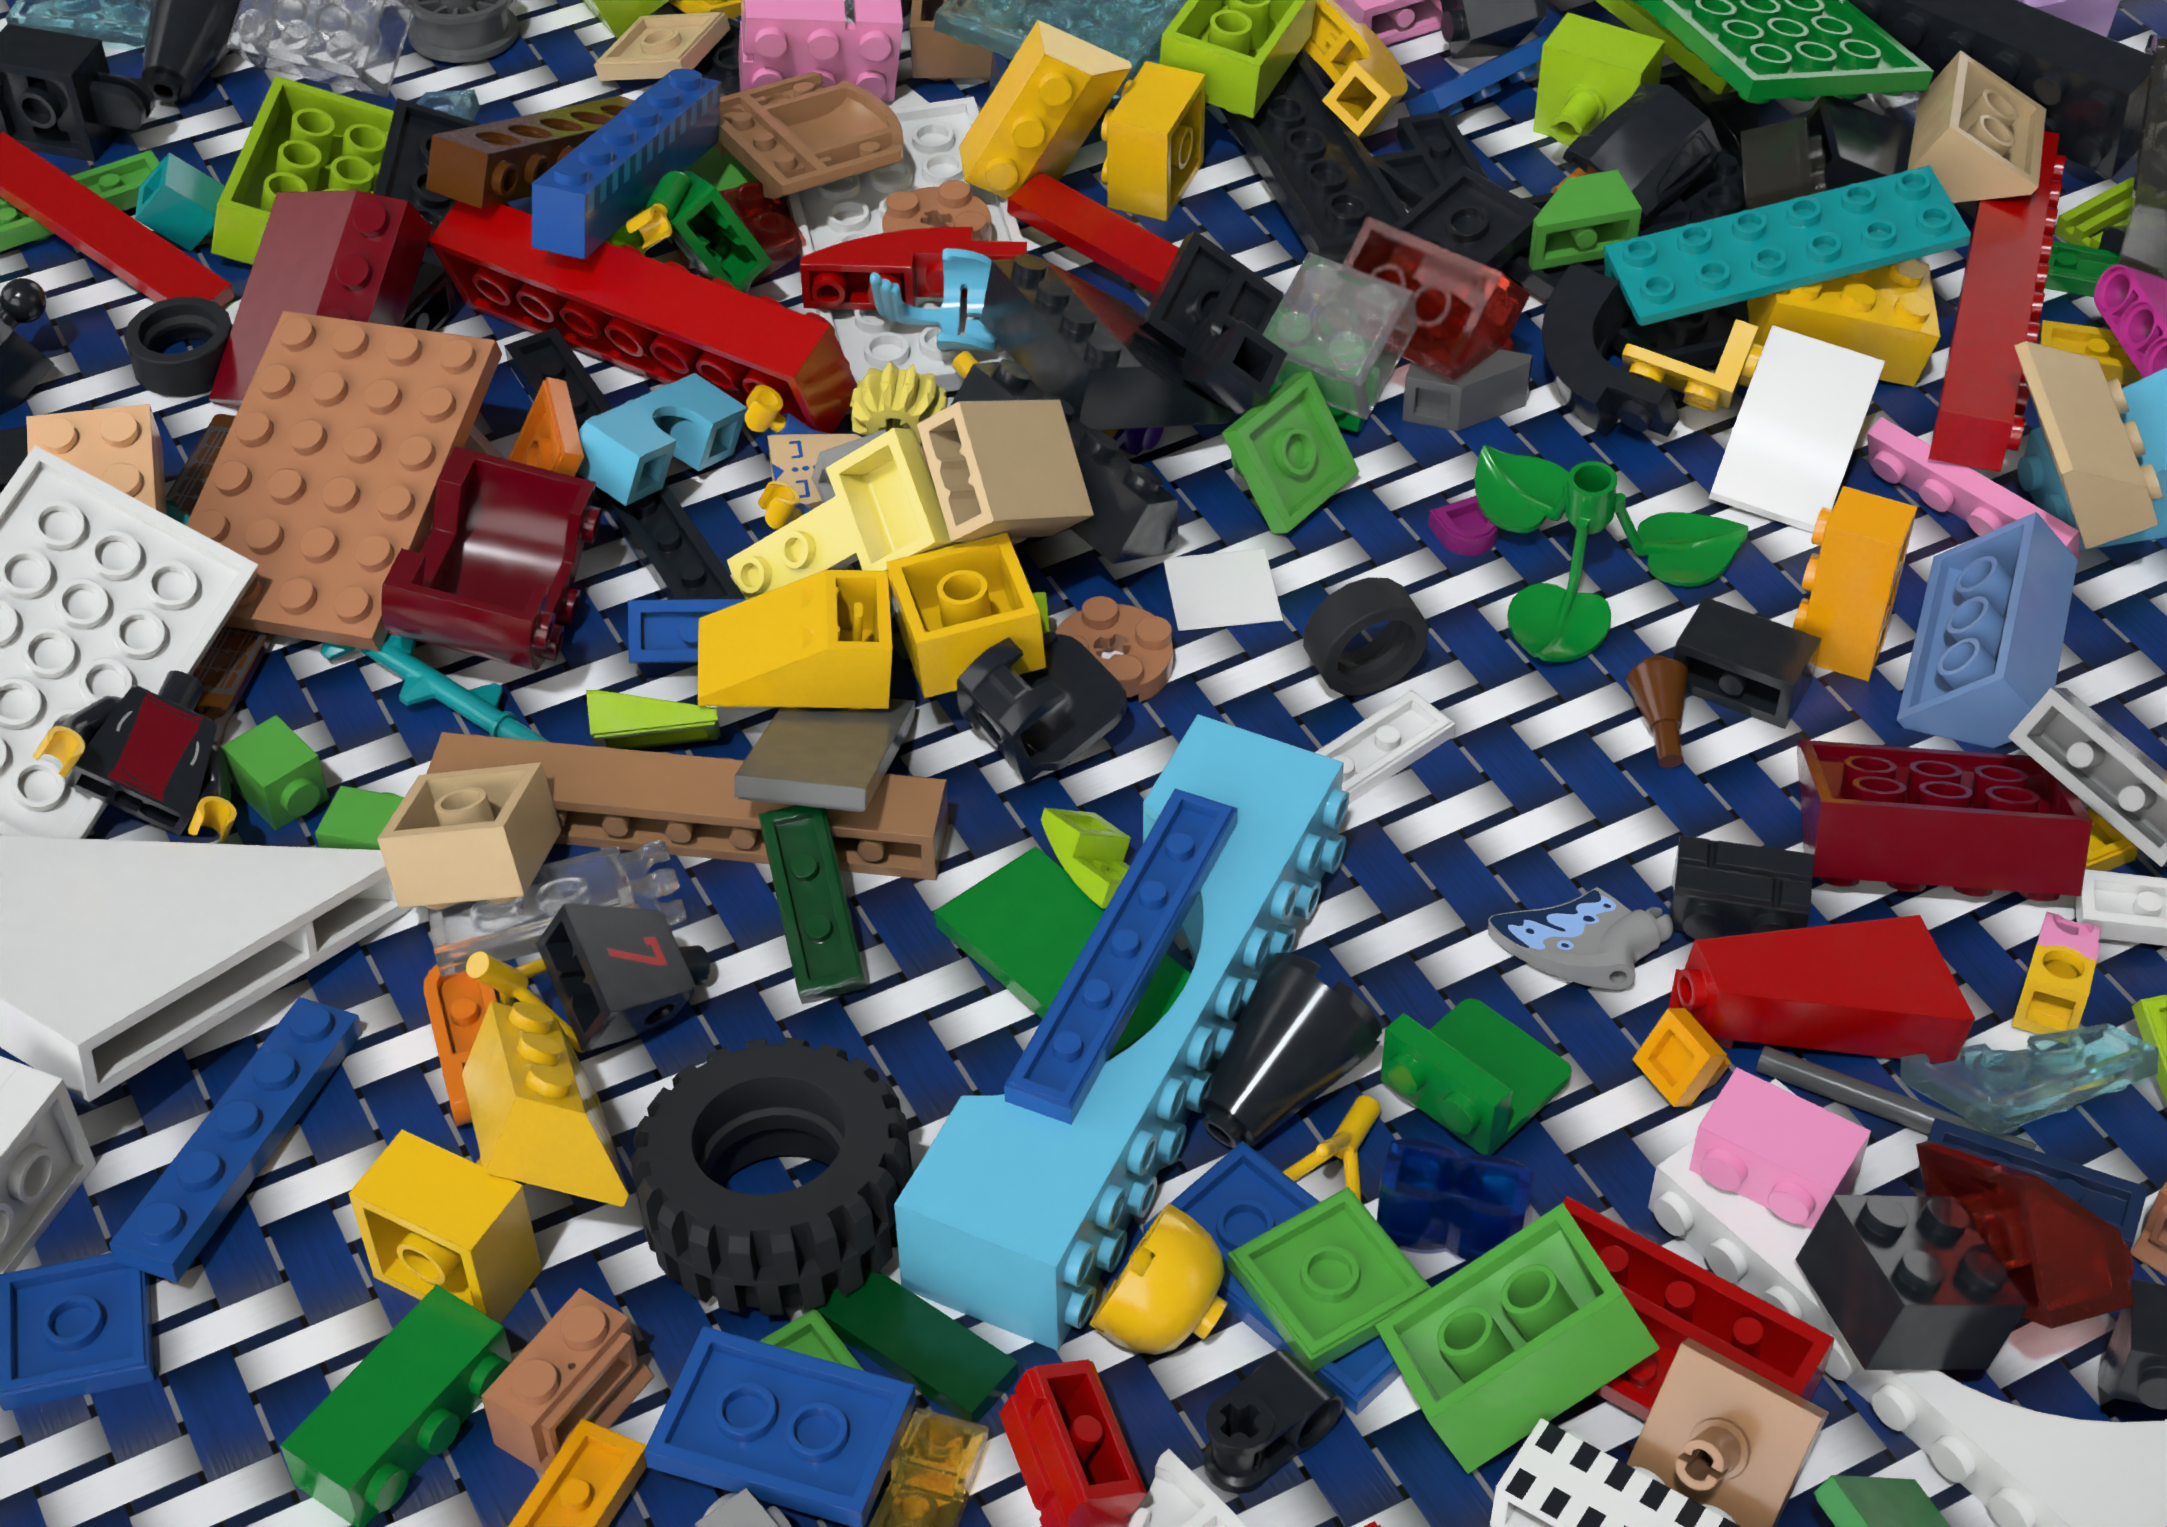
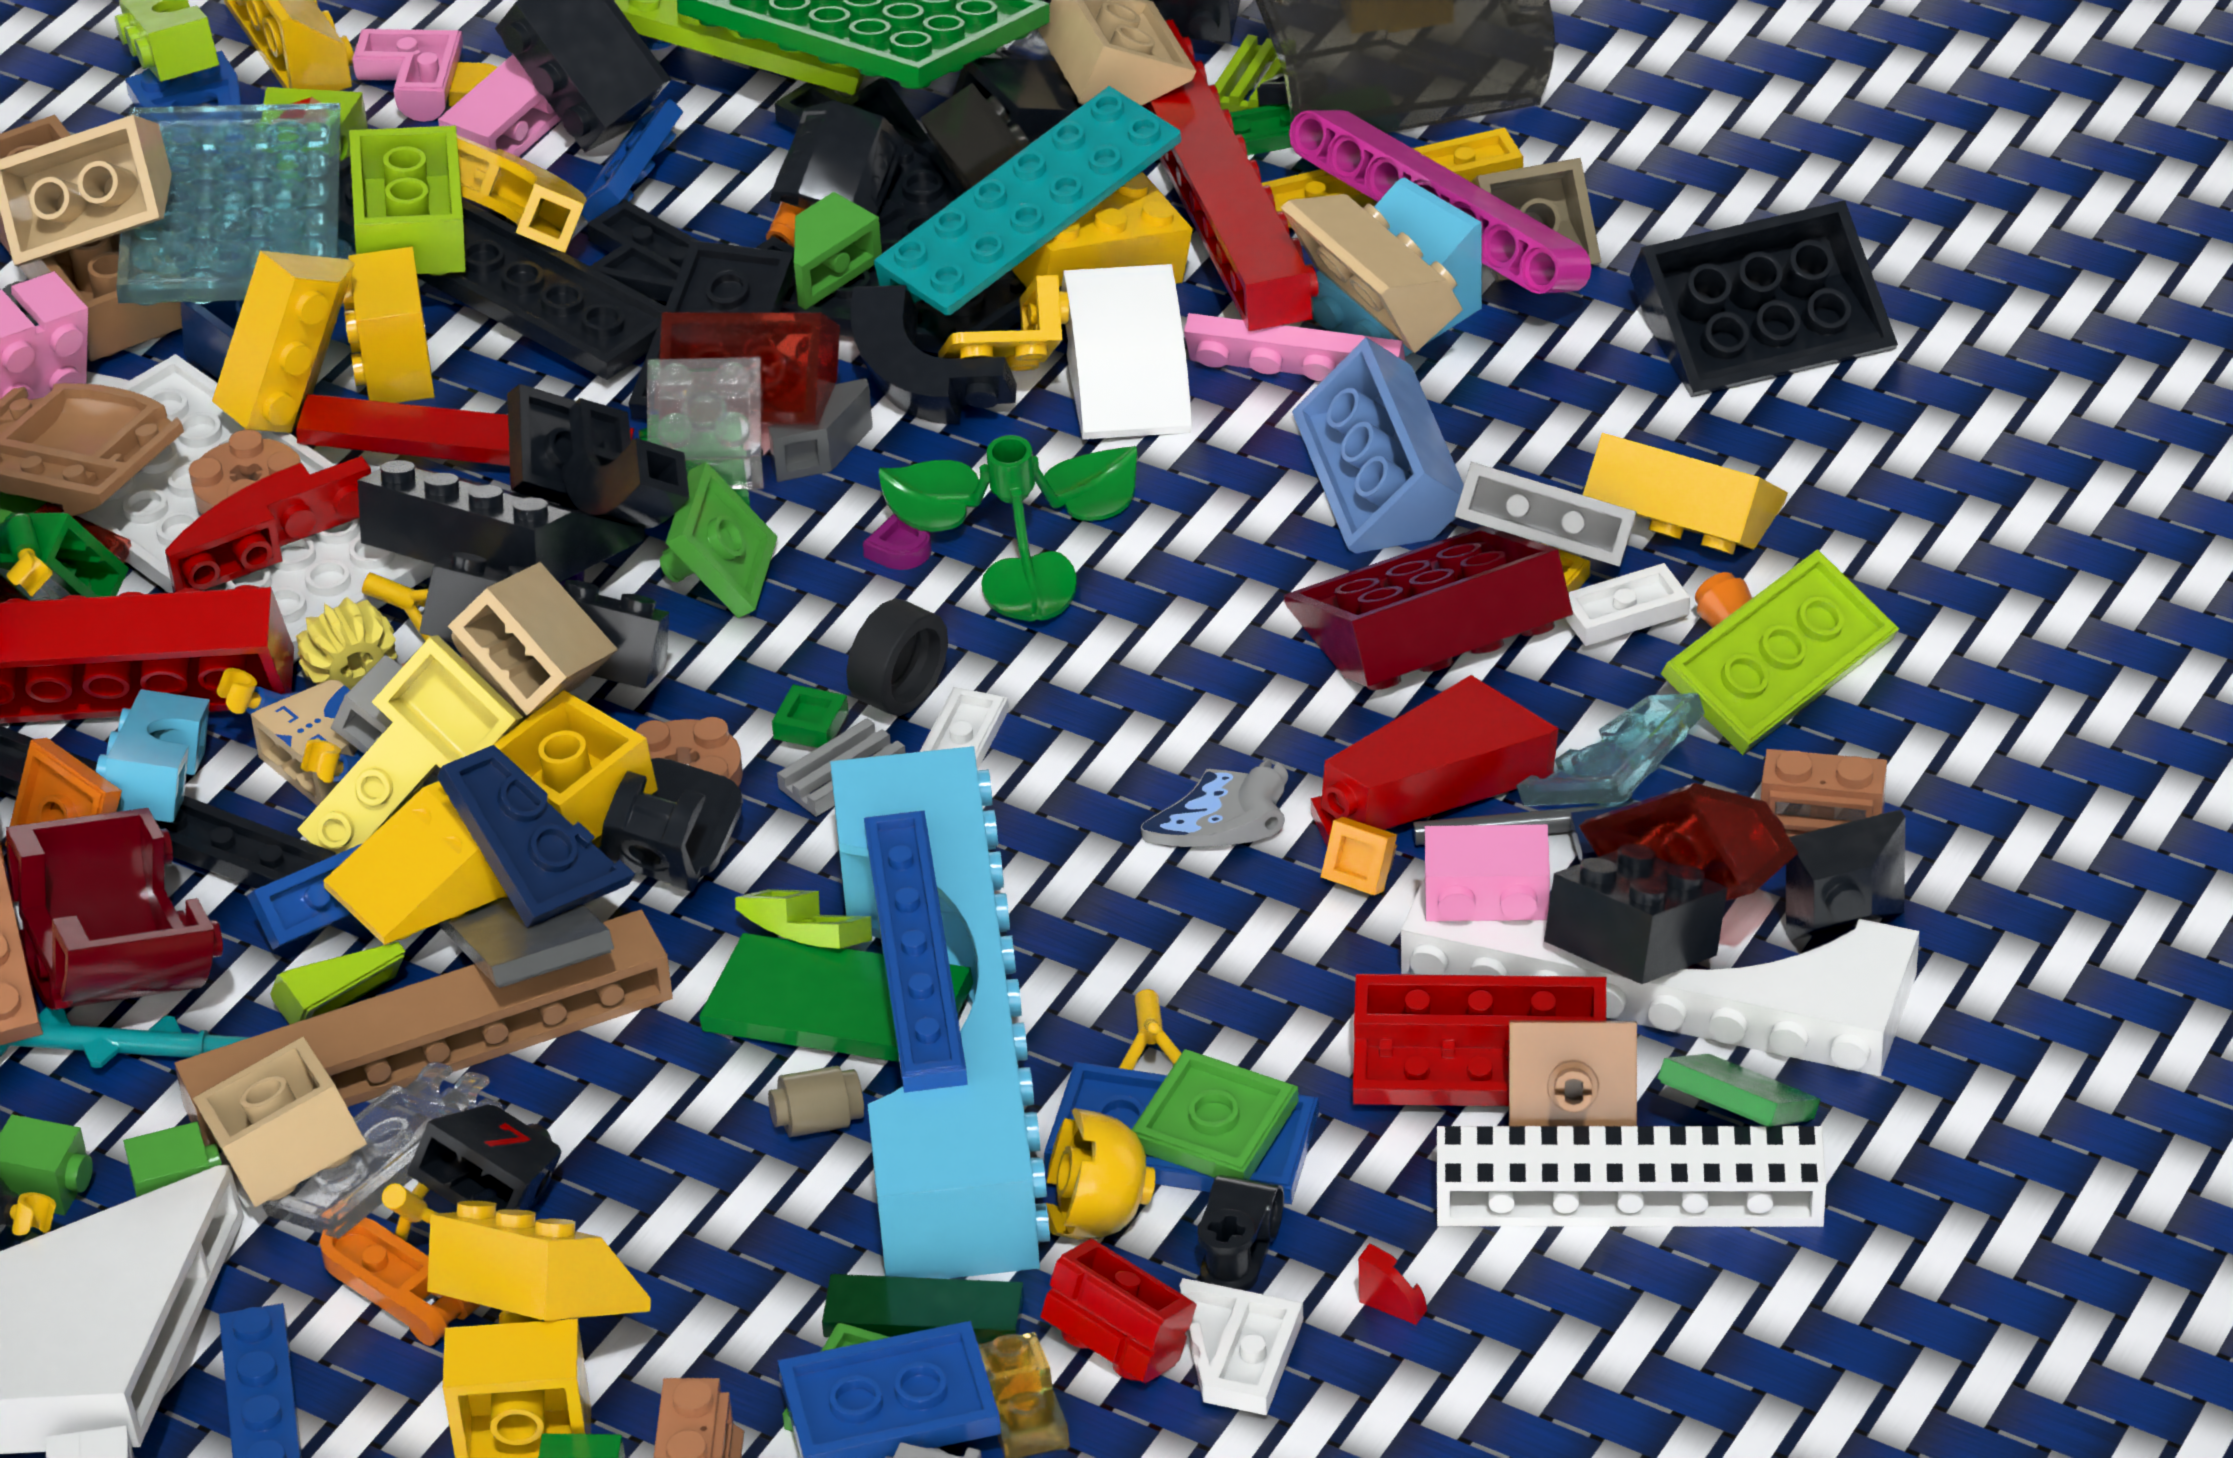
camera: 30 degrees left, 5 degrees down
black tyre [631,1038,913,1316] -> none
dark green tile [758,805,867,1004] -> none
medium azure helmet [870,248,997,351] -> none
white sticker [1163,548,1283,631] -> none
black cone [1200,952,1382,1148] -> none
bright green slope [1375,1203,1660,1474] -> none
clear blue brick [1377,1138,1535,1262] -> none
green bracket [1380,998,1572,1158] -> none
lime brick [1533,12,1665,146] -> none
reddish brown cone [1626,655,1689,768] -> none
black brick [1668,835,1814,940] -> none
black brick [1673,597,1822,729] -> none
light orange brick [1793,486,1918,682] -> none
yellow leg [2011,912,2101,1044] -> none
none -> dark blue wing [436,745,635,928]
none -> dark tan brick [768,1065,864,1137]
none -> green plate [772,684,849,748]
none -> light grey tile [777,718,906,817]

